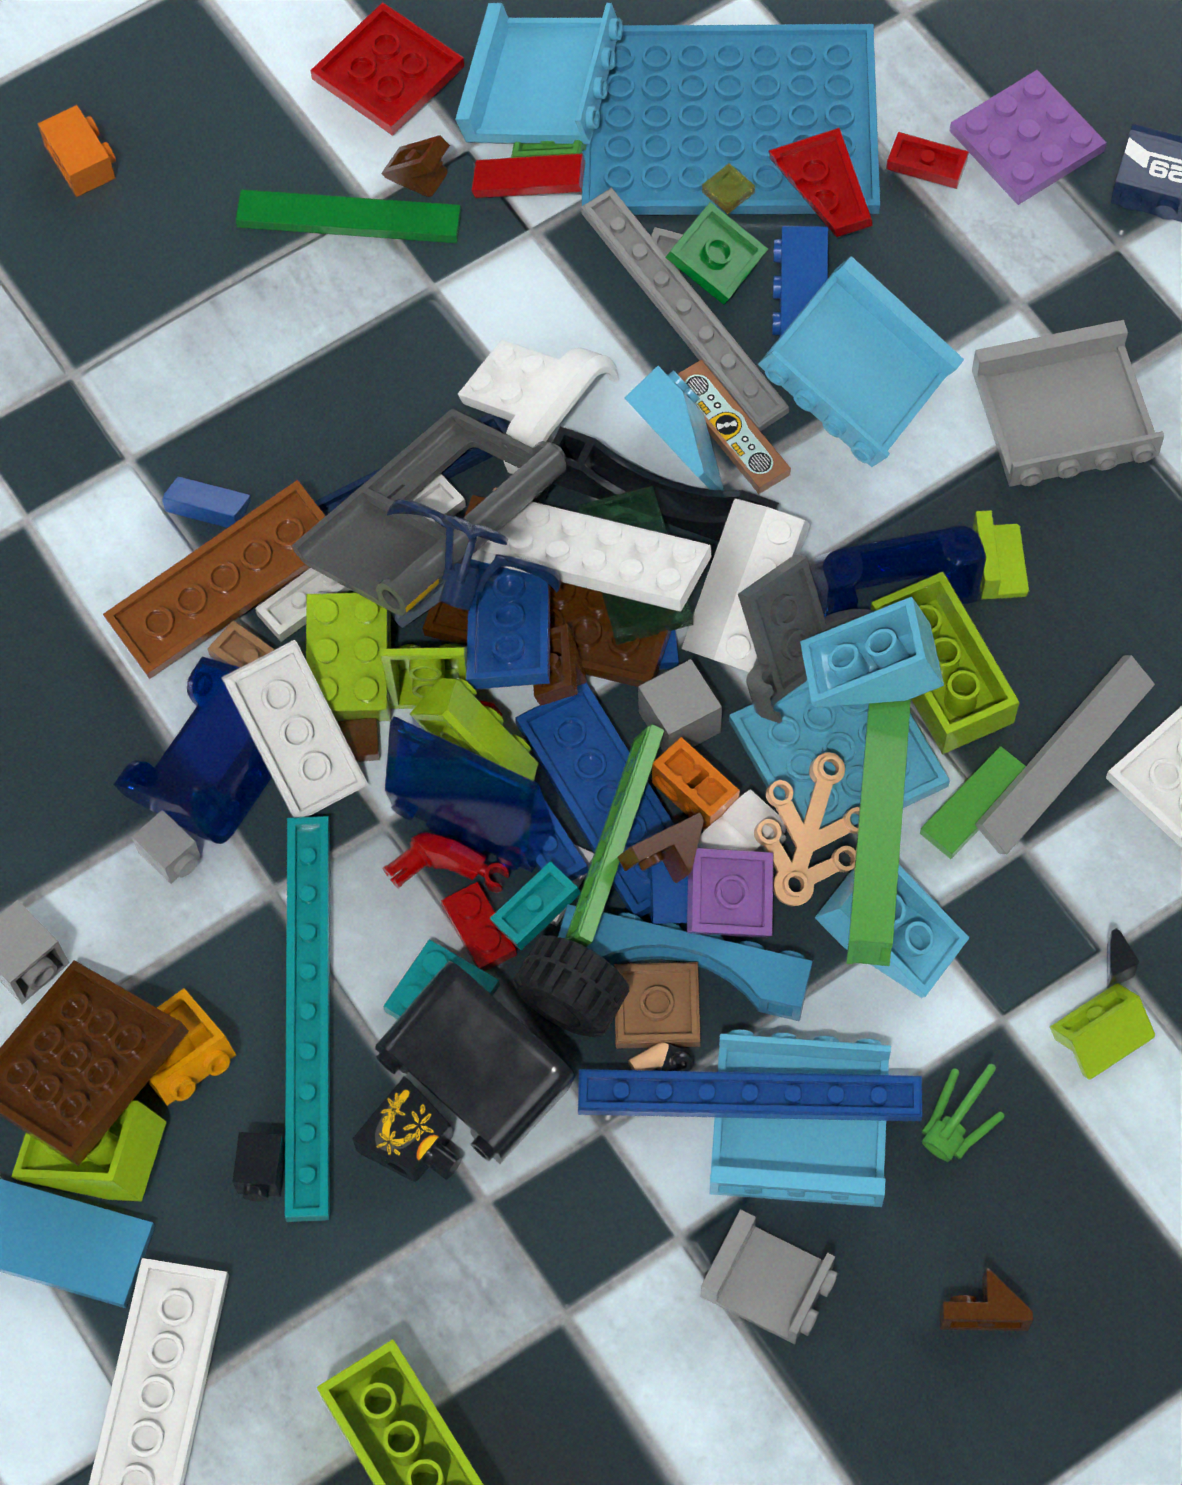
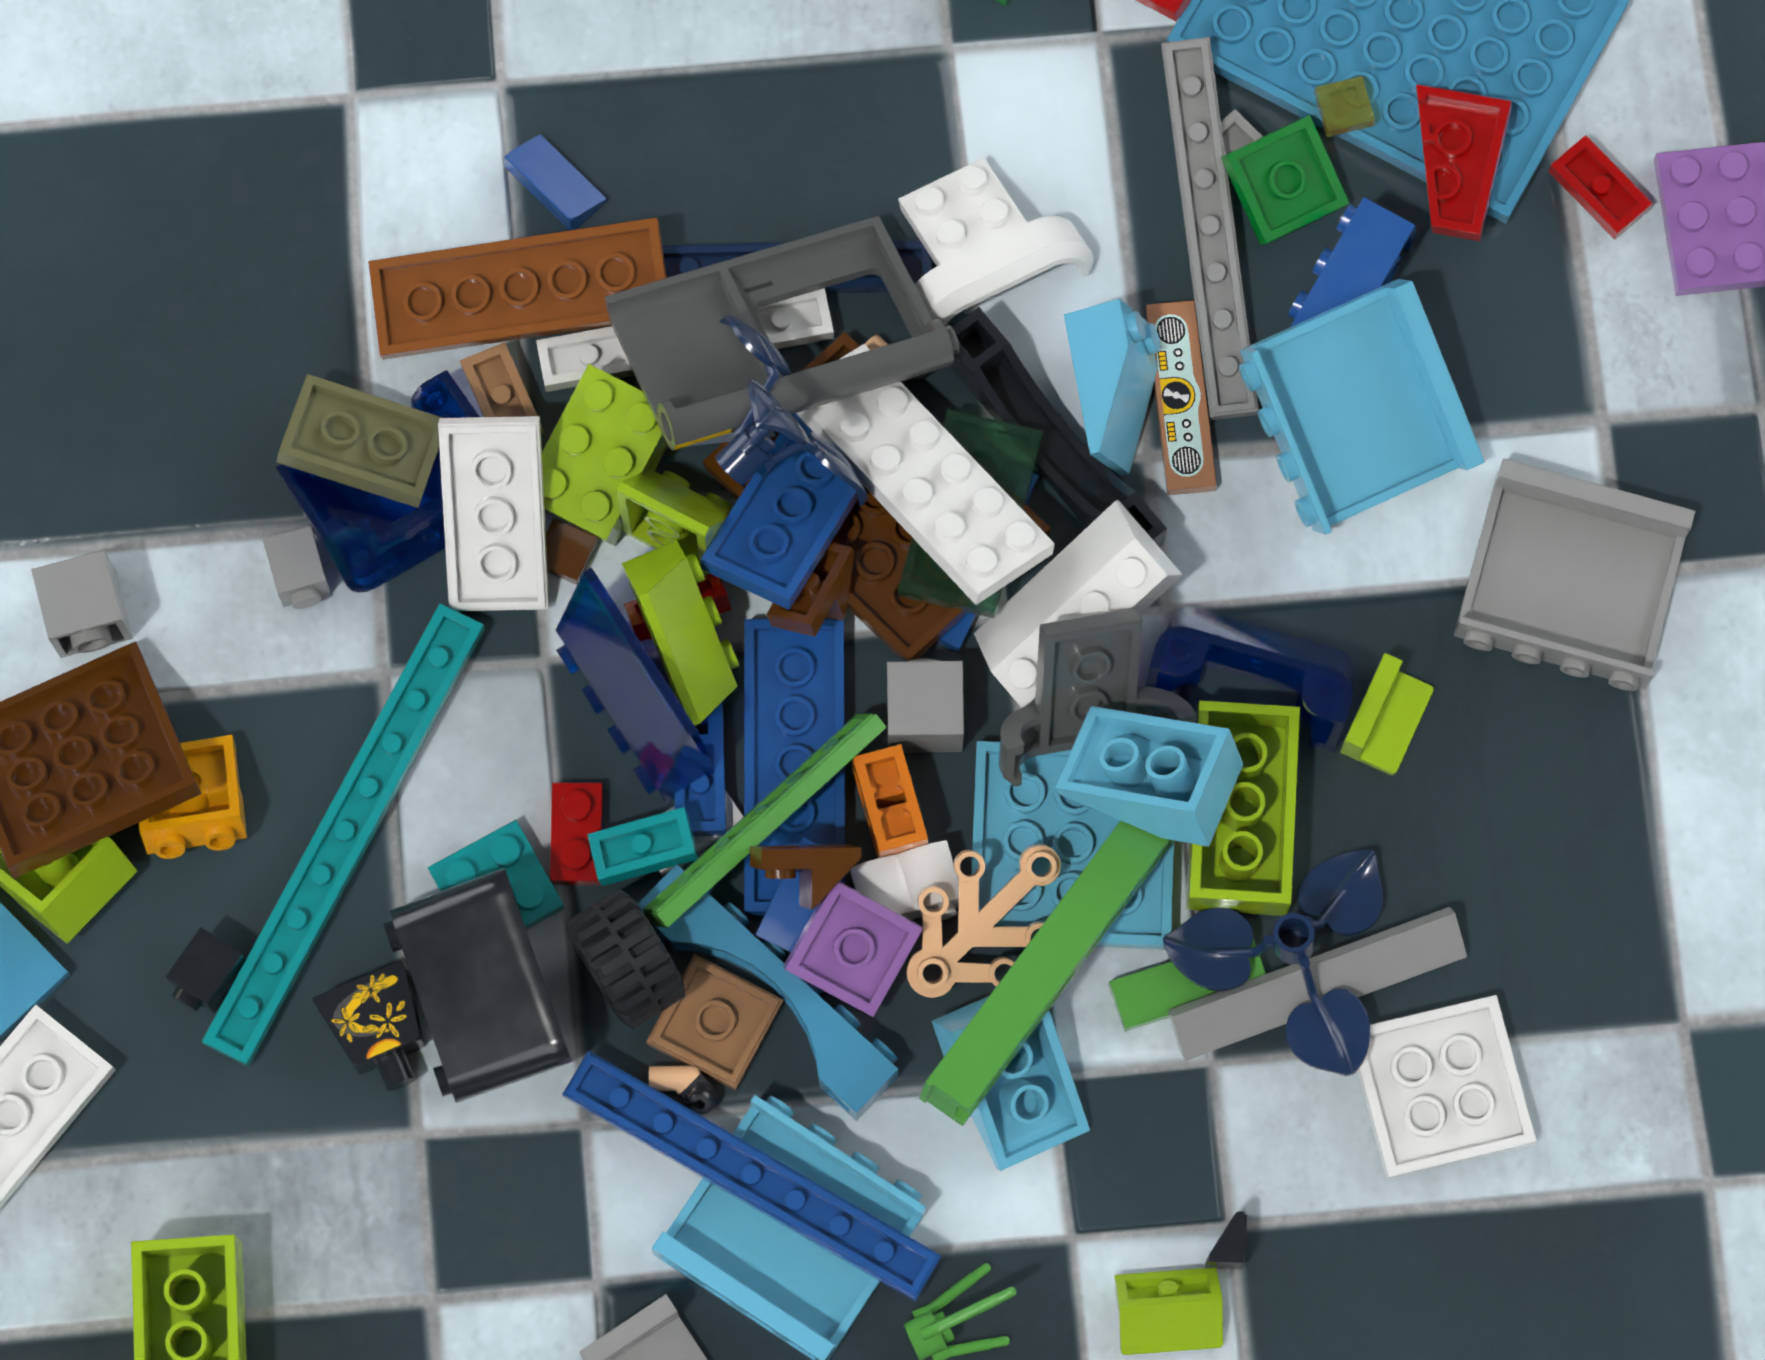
camera: 25 degrees right, 10 degrees up
red arm [382,832,509,893] -> none
none -> olive plate [276,374,442,508]
none -> dark blue plant [1163,849,1383,1076]

